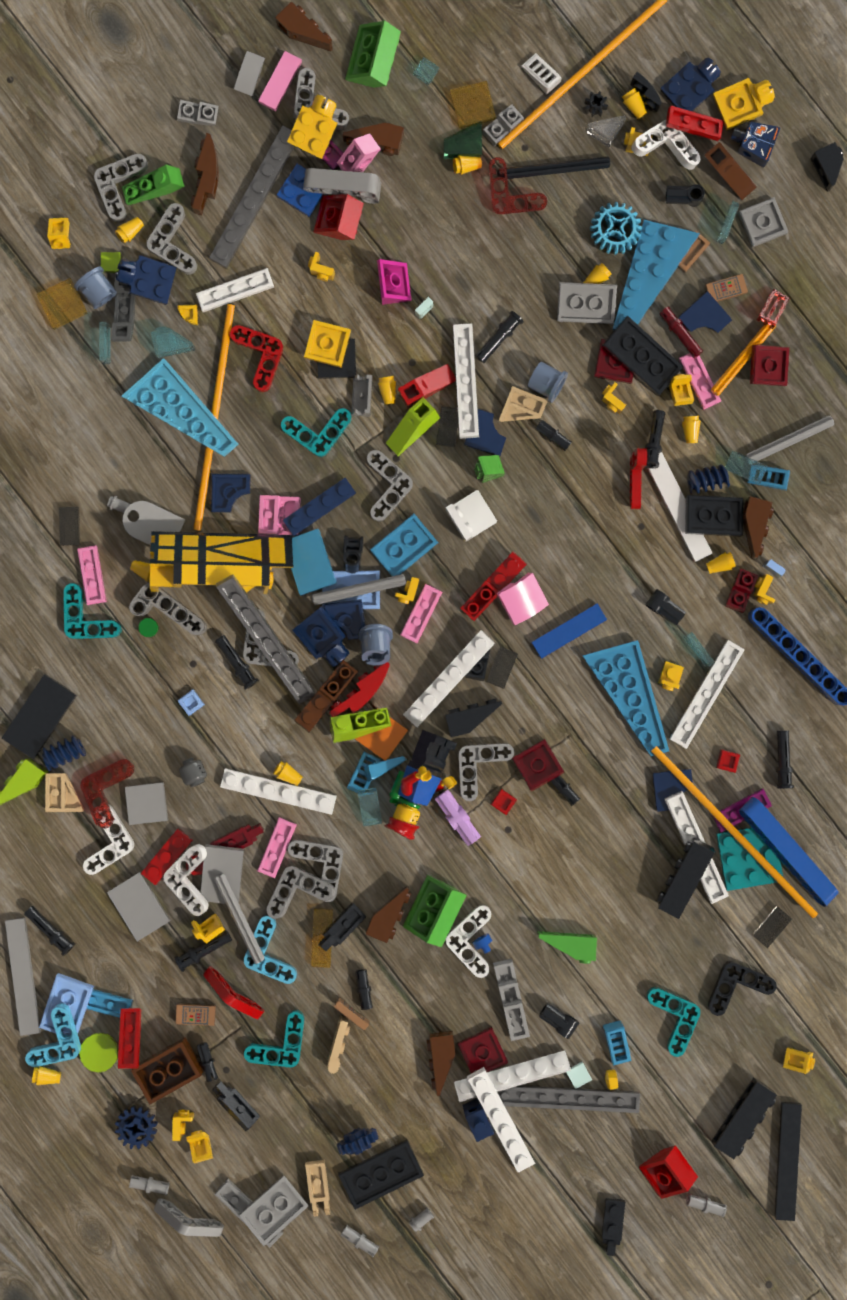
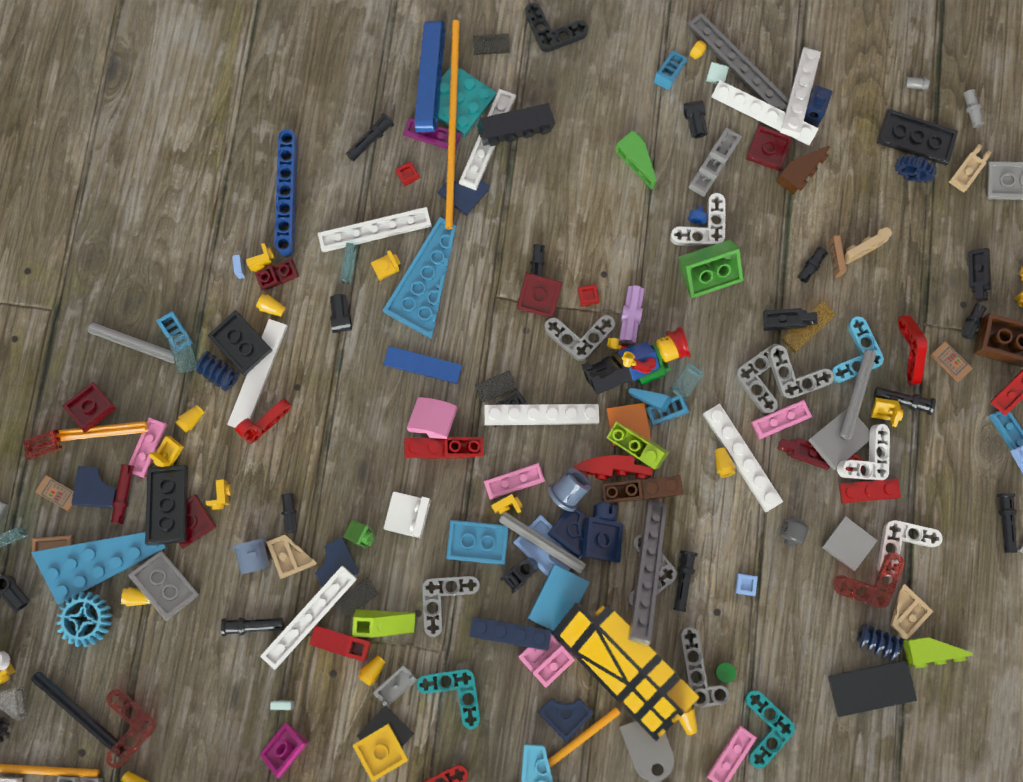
camera: 135 degrees left, 10 degrees down
light grey tile [107,872,171,941] -> none
teal beam [244,1010,305,1068] -> none
reddish brown slope [366,886,411,943] -> none
black slope [445,698,502,737] -> none
black pin [645,410,666,469] -> none
teal beam [646,987,701,1057] -> none
reddish brown slope [743,496,774,559] -> none

